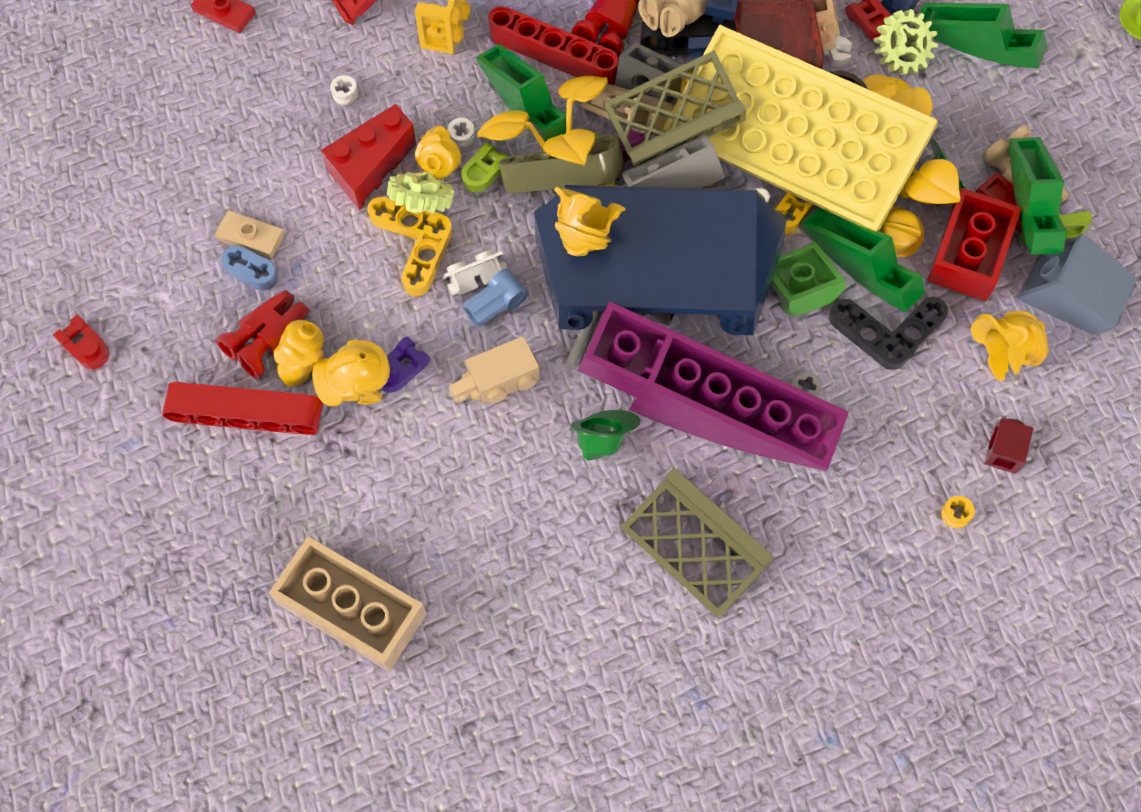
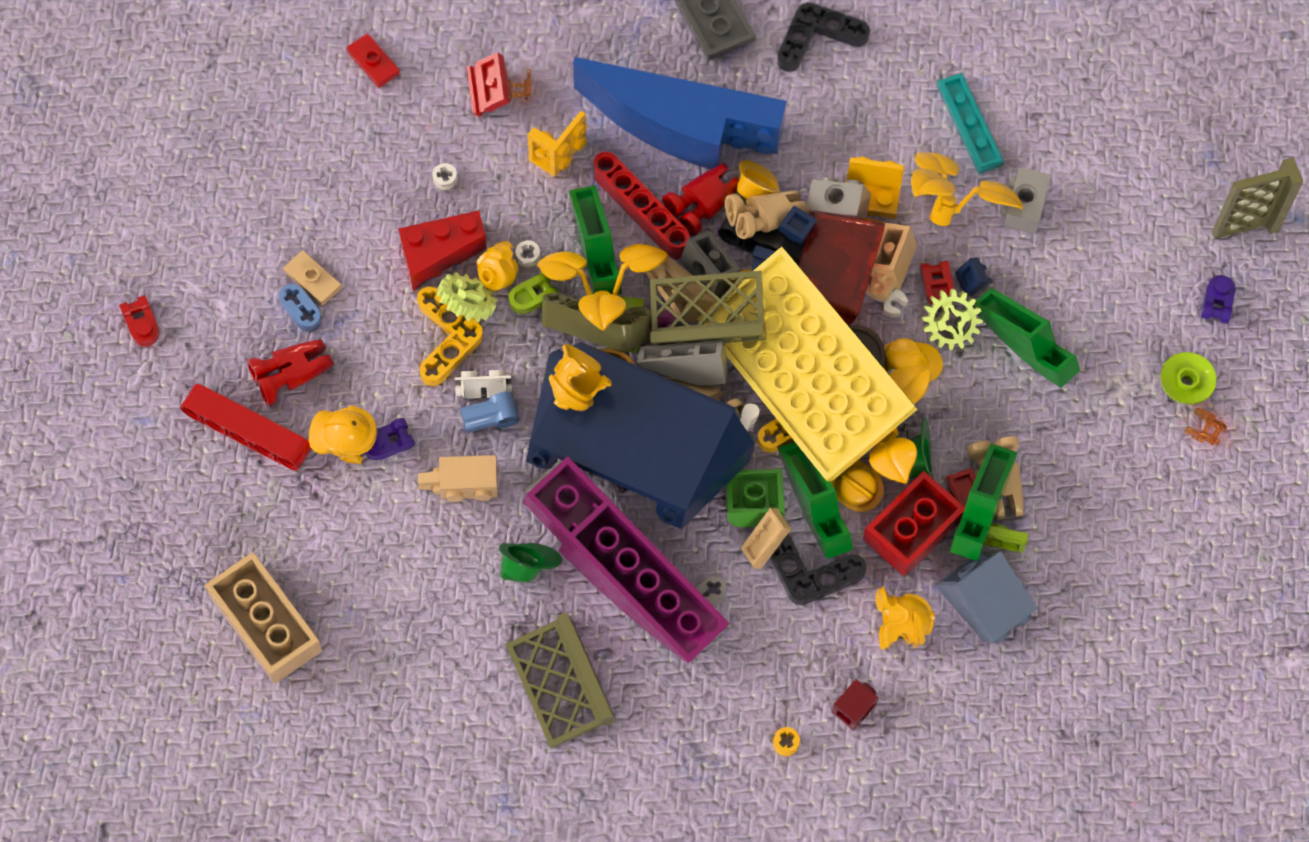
camera: 20 degrees right, 0 degrees up
yellow head [274,320,324,387] -> none
none -> tan plate [741,508,791,569]

